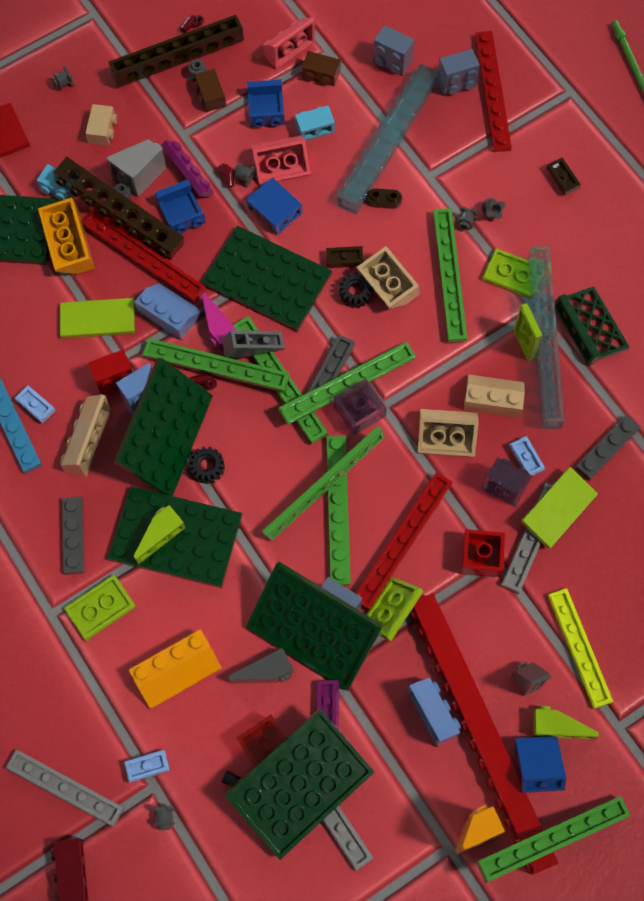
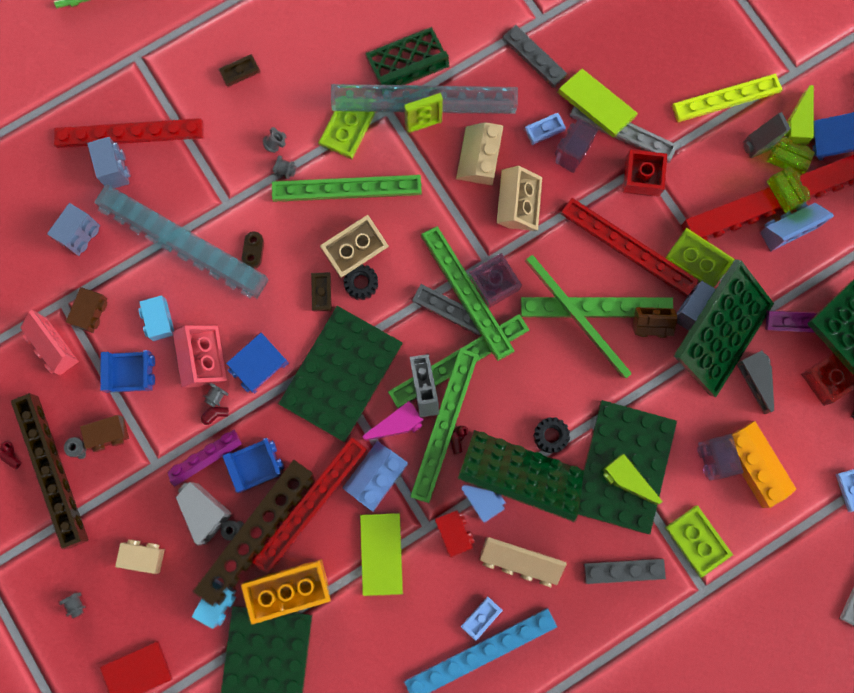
camera: 90 degrees left, 10 degrees up
none -> reddish brown brick [632,307,677,338]
none -> clear purple brick [697,434,744,481]
none -> clear neon green brick [767,137,815,176]
none -> clear neon green brick [767,166,811,213]

